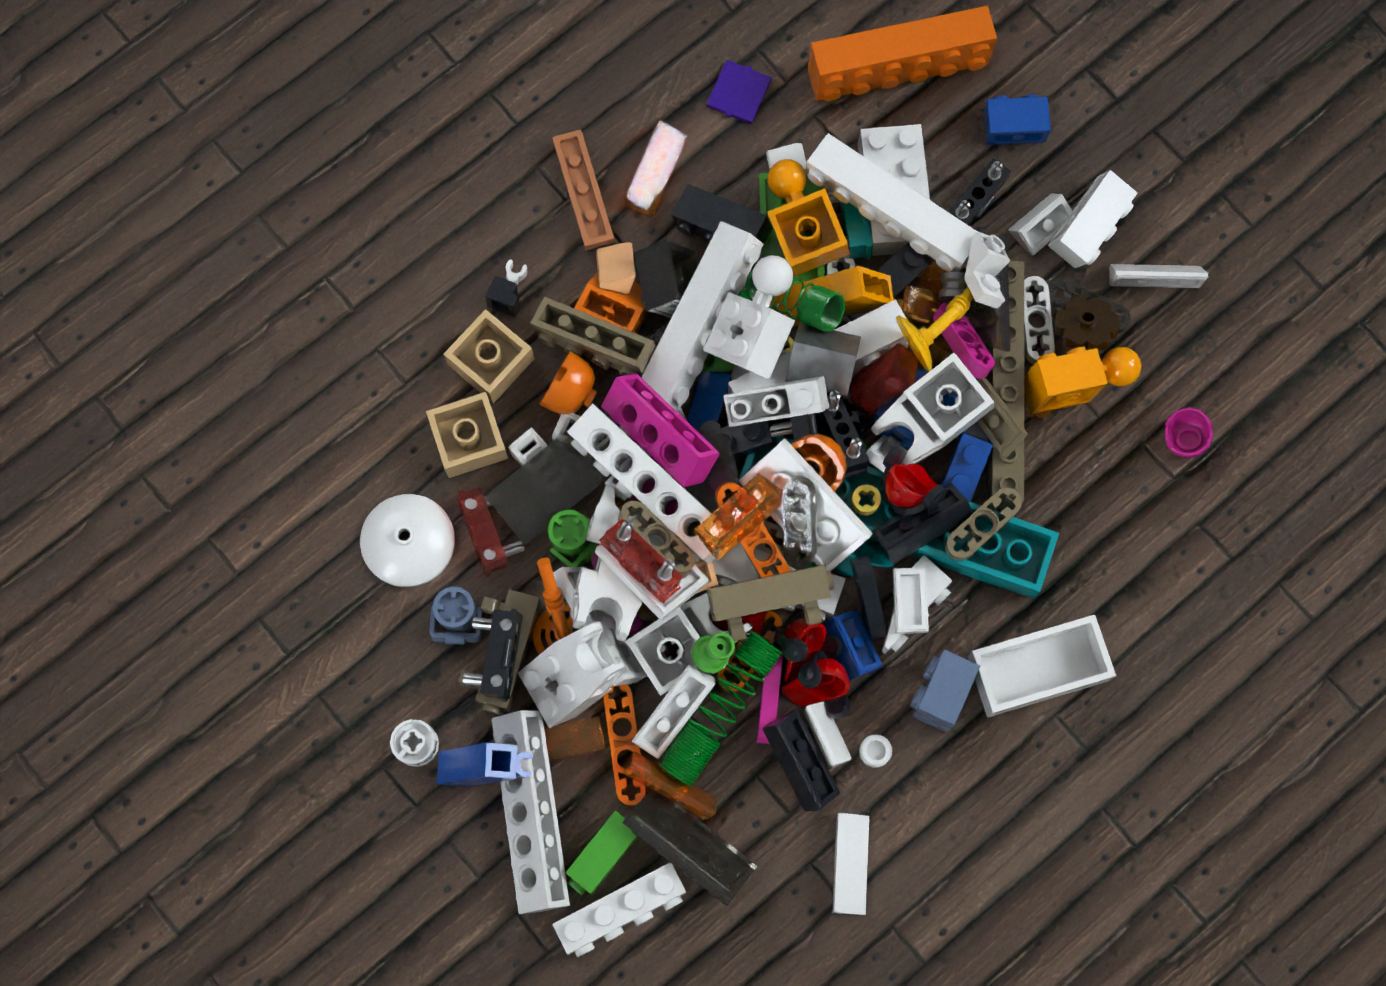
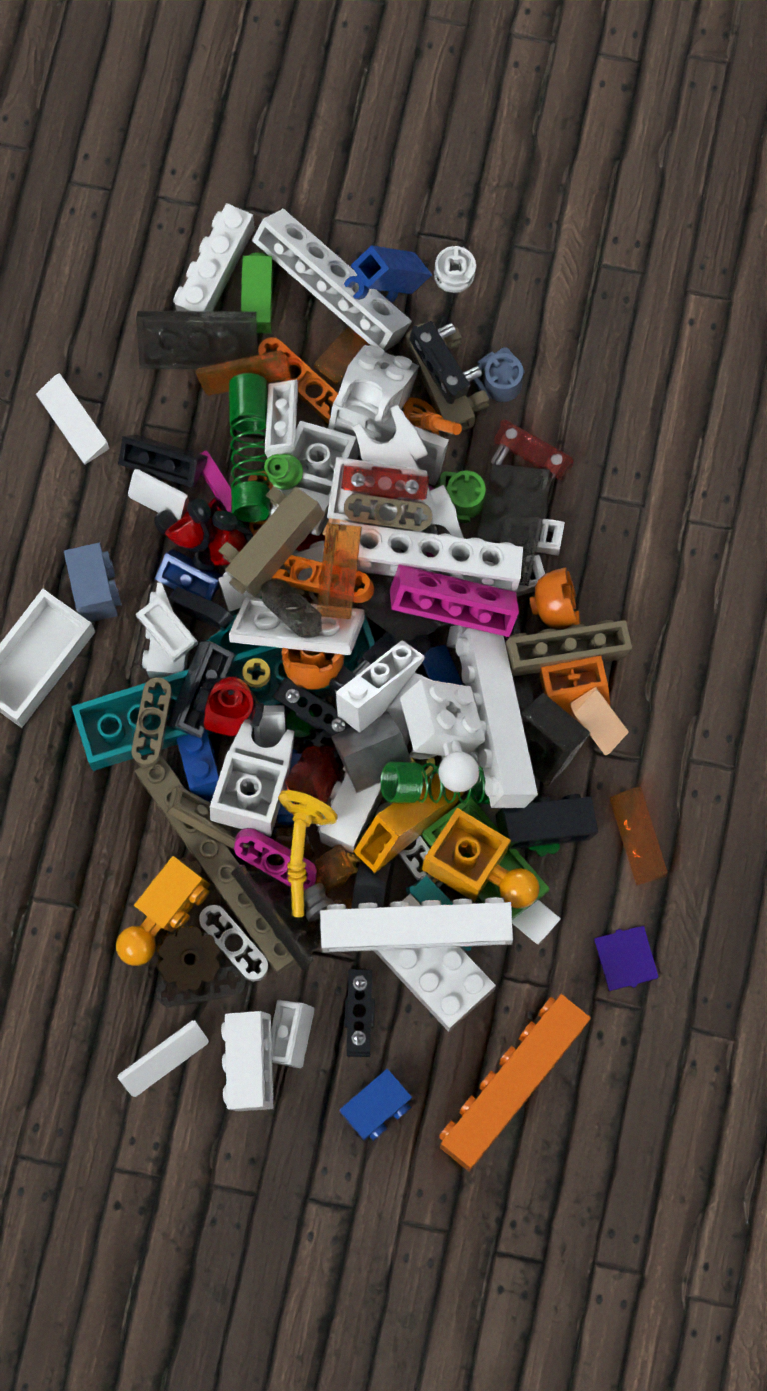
camera: 145 degrees right, 0 degrees up
white dish [360,494,455,587] -> none
tan brick [426,392,508,478] -> none
tan brick [443,309,534,404] -> none
black piece [485,259,528,317] -> none
nougat plate [552,129,615,251] -> none
white tile [859,734,892,768] -> none
white slope [964,231,1010,309] -> none
dark pink hair [1165,407,1213,459] -> none

